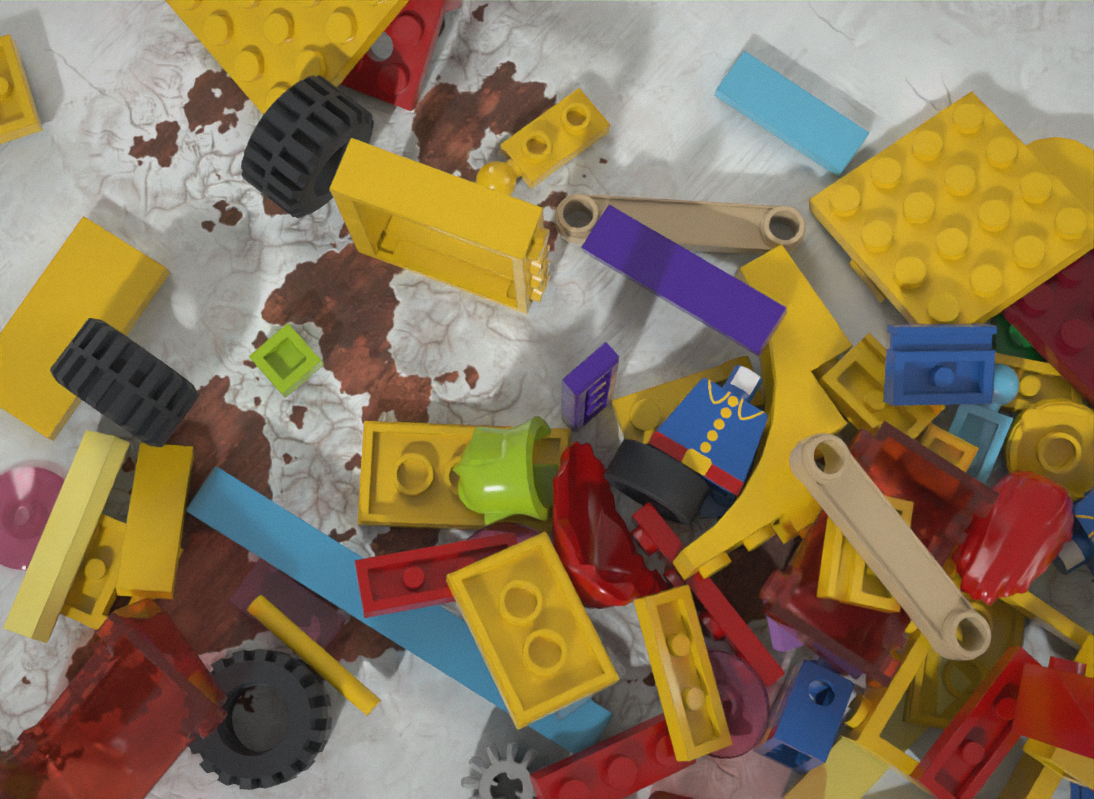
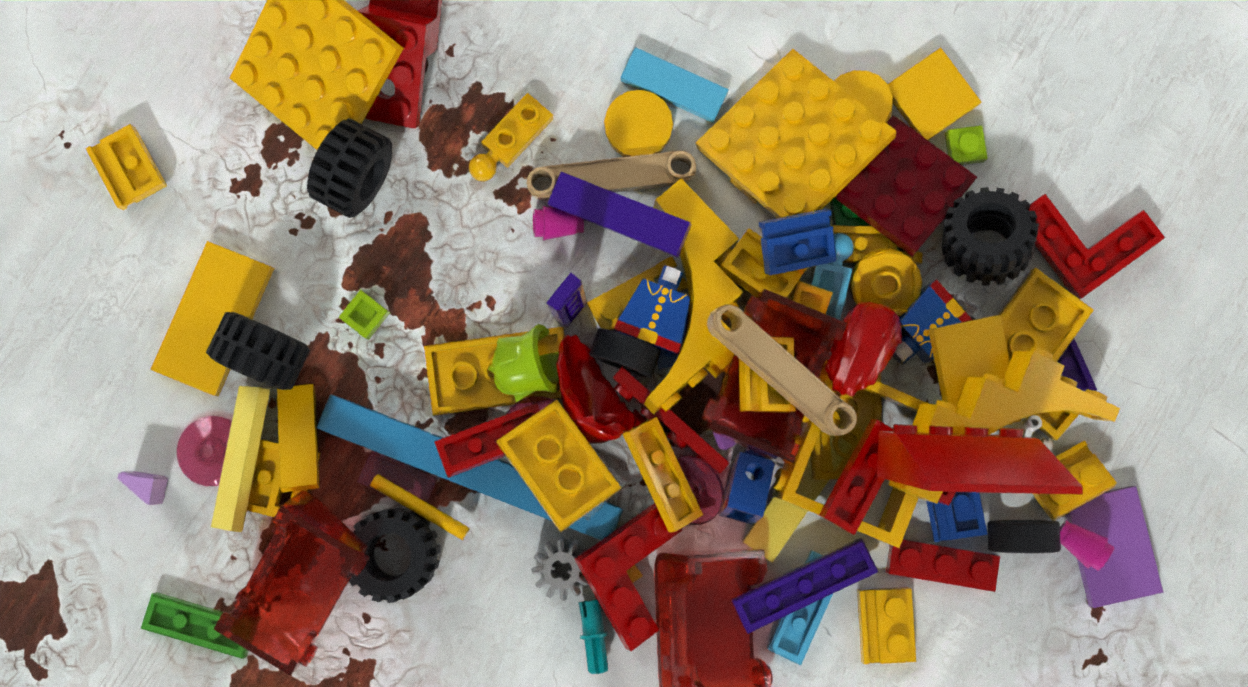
camera: 10 degrees left, 5 degrees up
yellow window [329,138,551,314] -> none
none -> dark pink cone [533,206,584,241]
none -> yellow tile [604,90,673,157]

